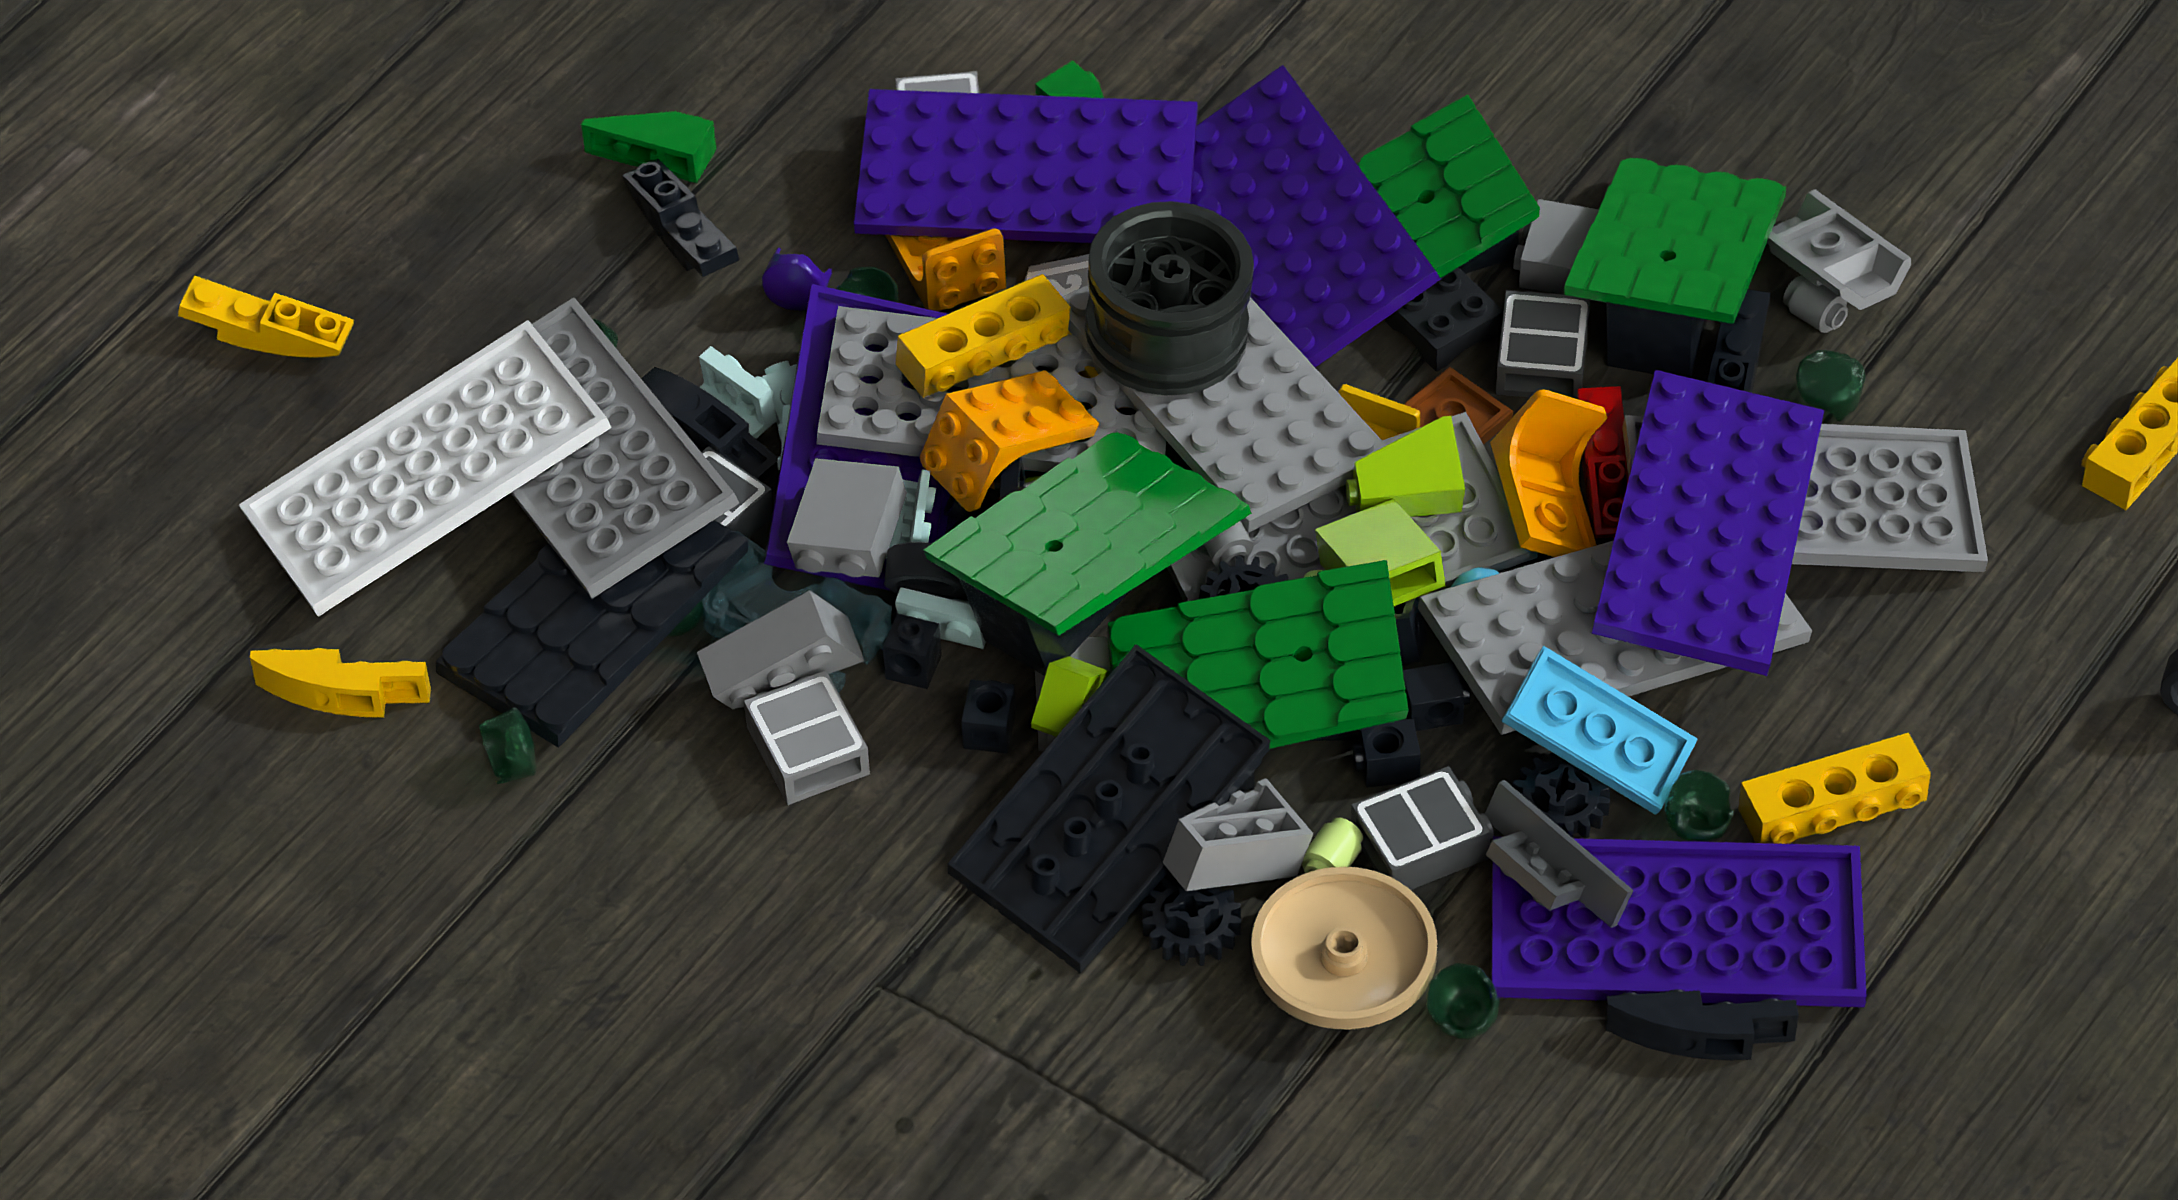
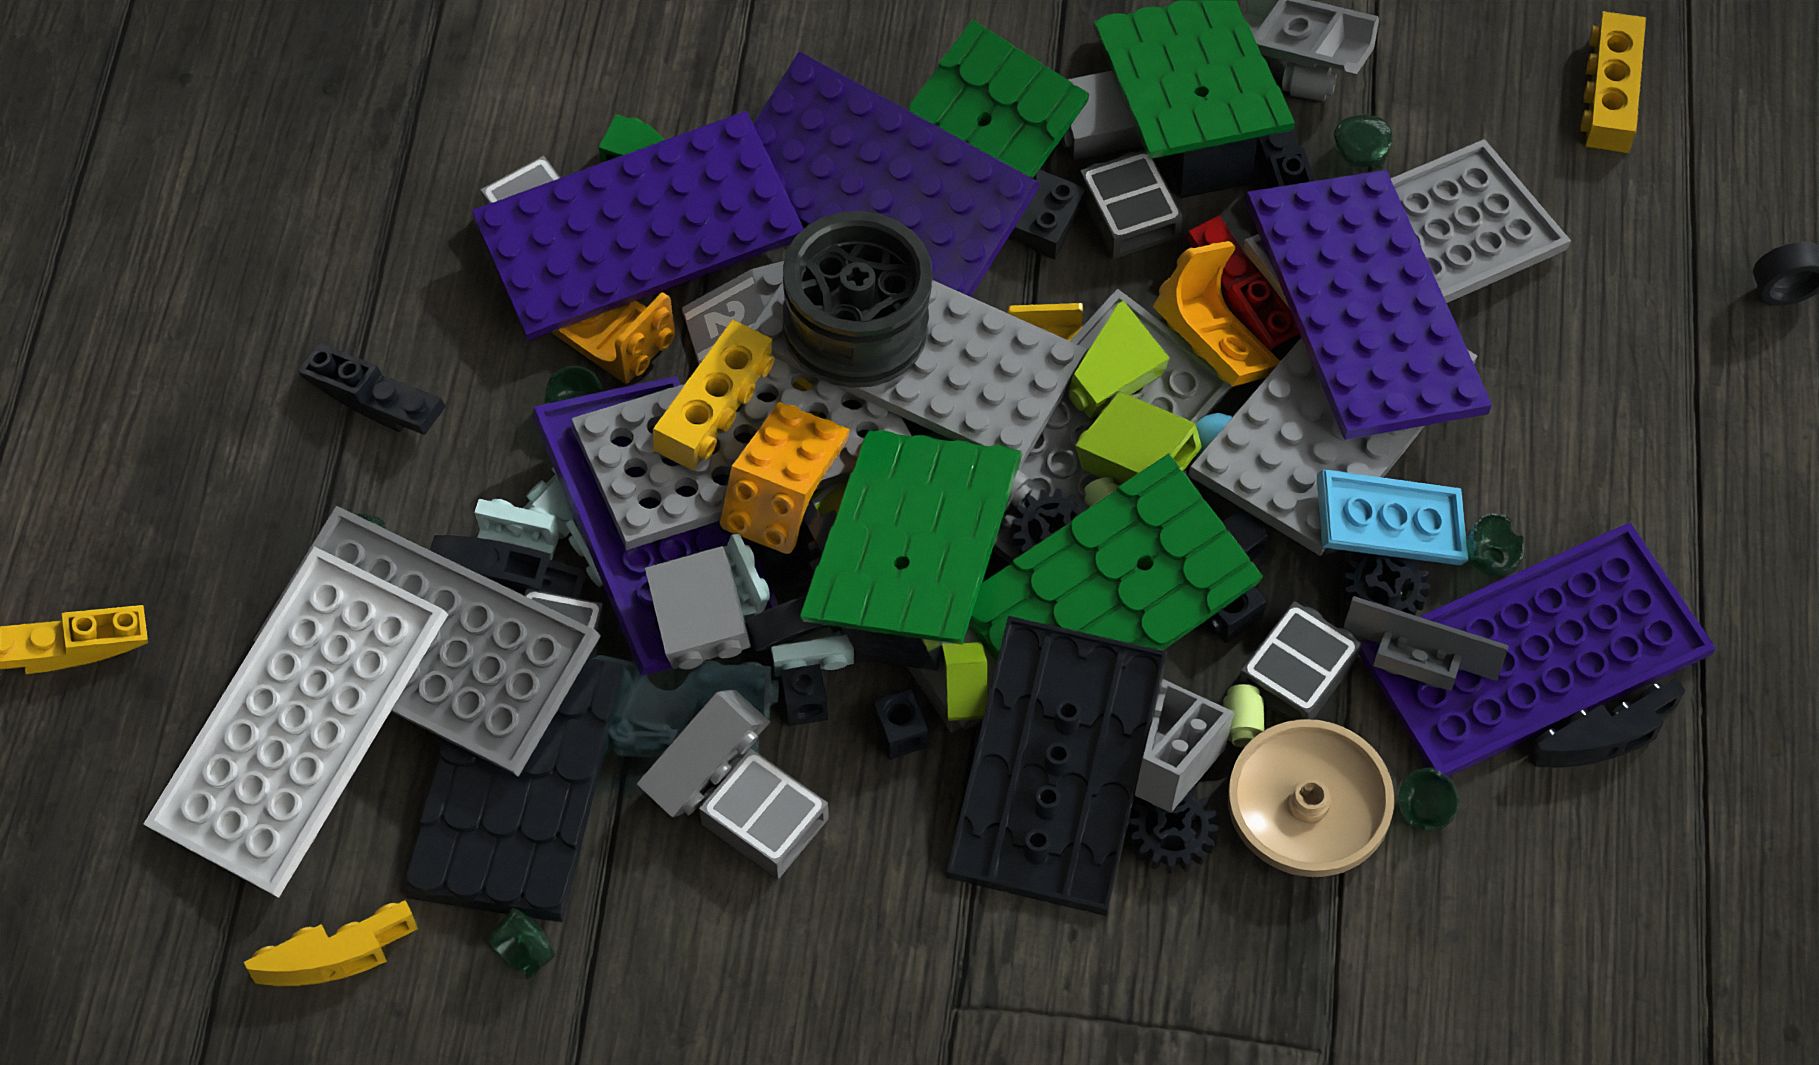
camera: 30 degrees left, 10 degrees up
green slope [581,111,717,183] -> none
dark purple hair [762,247,832,311] -> none
dark orange tile [1403,367,1513,445] -> none
yellow brick [1738,732,1931,844] -> none

